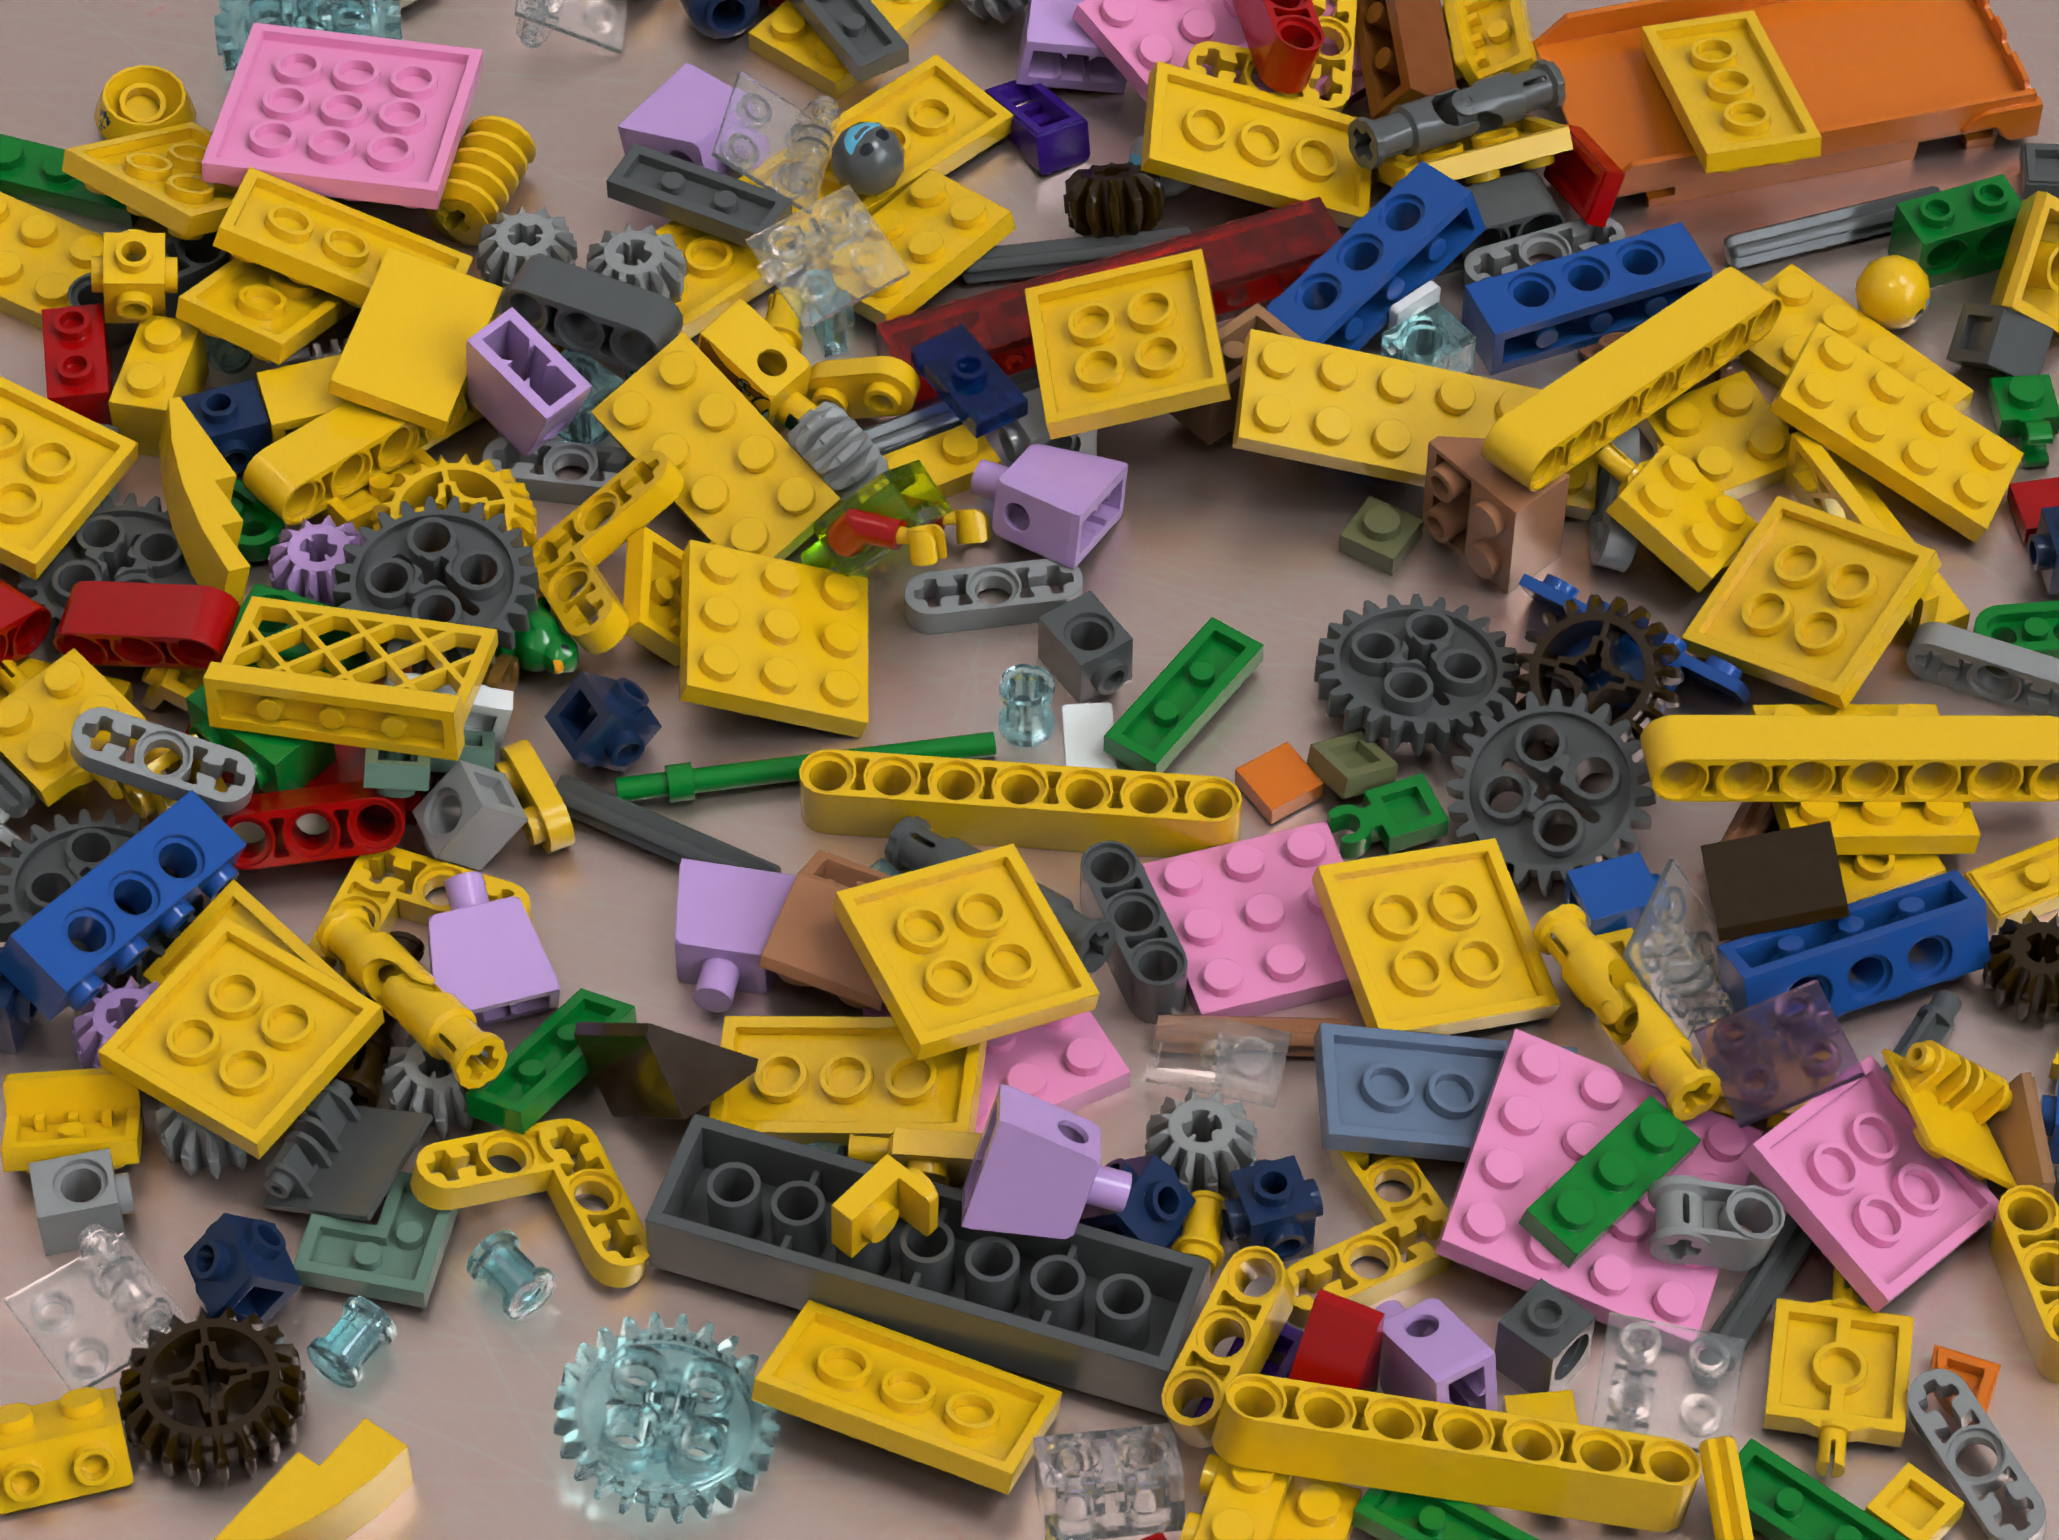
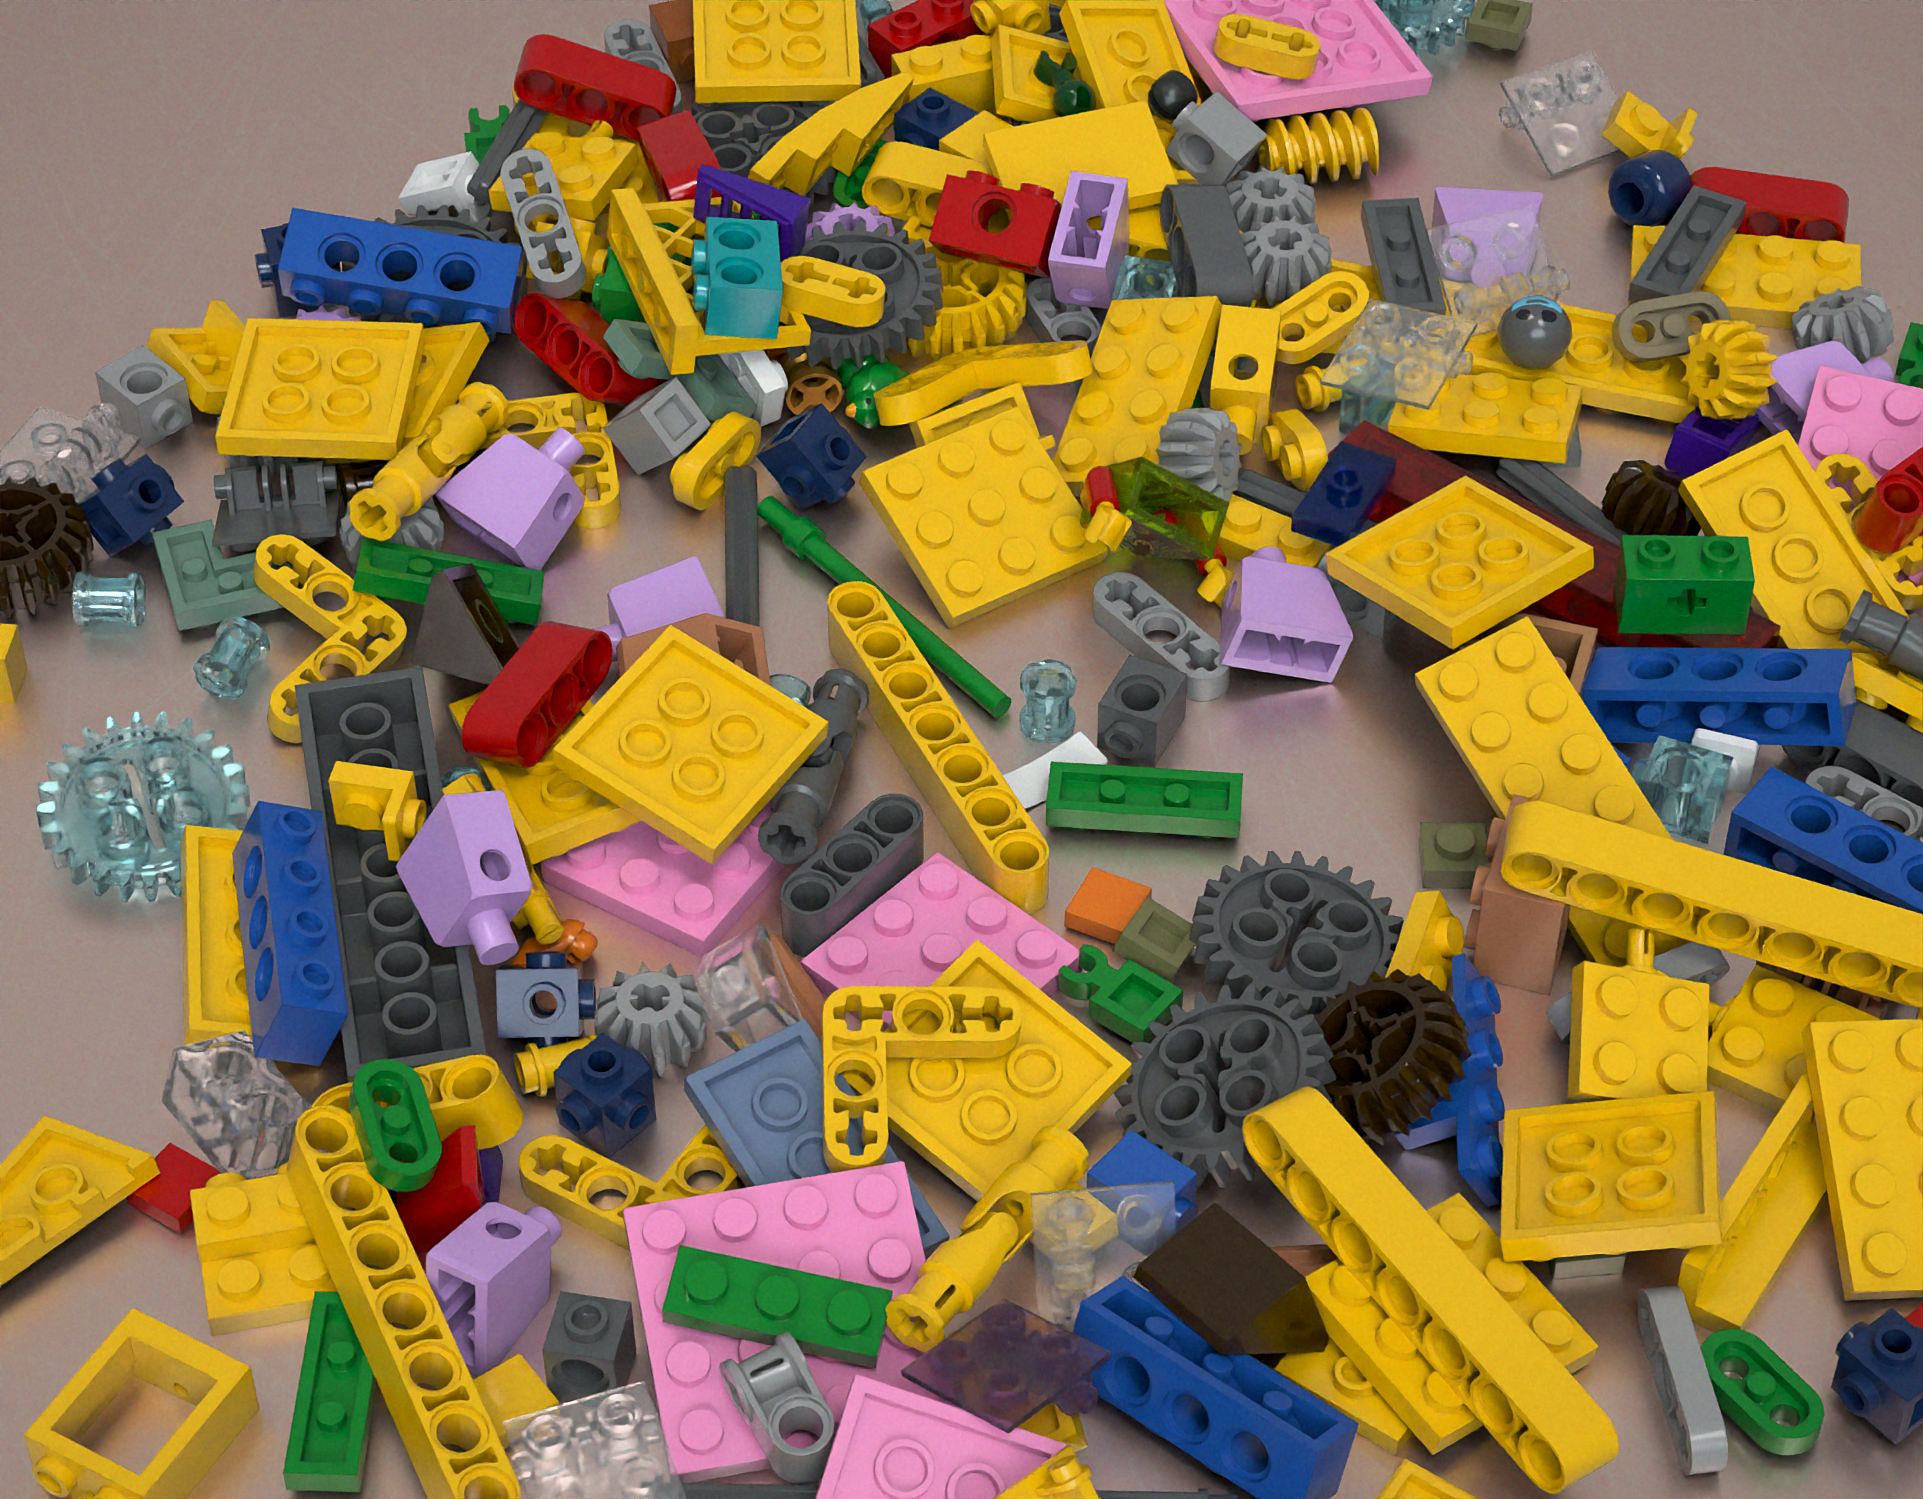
camera: 60 degrees right, 5 degrees down
none -> blue brick [232,801,348,1066]
none -> green plate [348,1059,442,1192]
none -> red beam [462,621,613,768]
none -> teal brick [691,217,783,339]
none -> dark purple slope [693,164,810,262]
none -> yellow beam [781,256,886,327]
none -> yellow beam [821,986,1023,1173]
none -> red brick [928,170,1062,279]
none -> dark green arm [1033,51,1096,117]
none -> pearl dark grey hinge [1148,70,1198,121]
none -> light grey brick [1165,91,1267,186]
none -> yellow beam [1214,13,1321,80]
none -> yellow plate [1272,271,1369,364]
none -> yellow plate [1385,890,1464,993]
none -> dark tan plate [1612,291,1731,362]
none -> green brick [1613,535,1755,635]
none -> yellow gear [1679,320,1779,420]

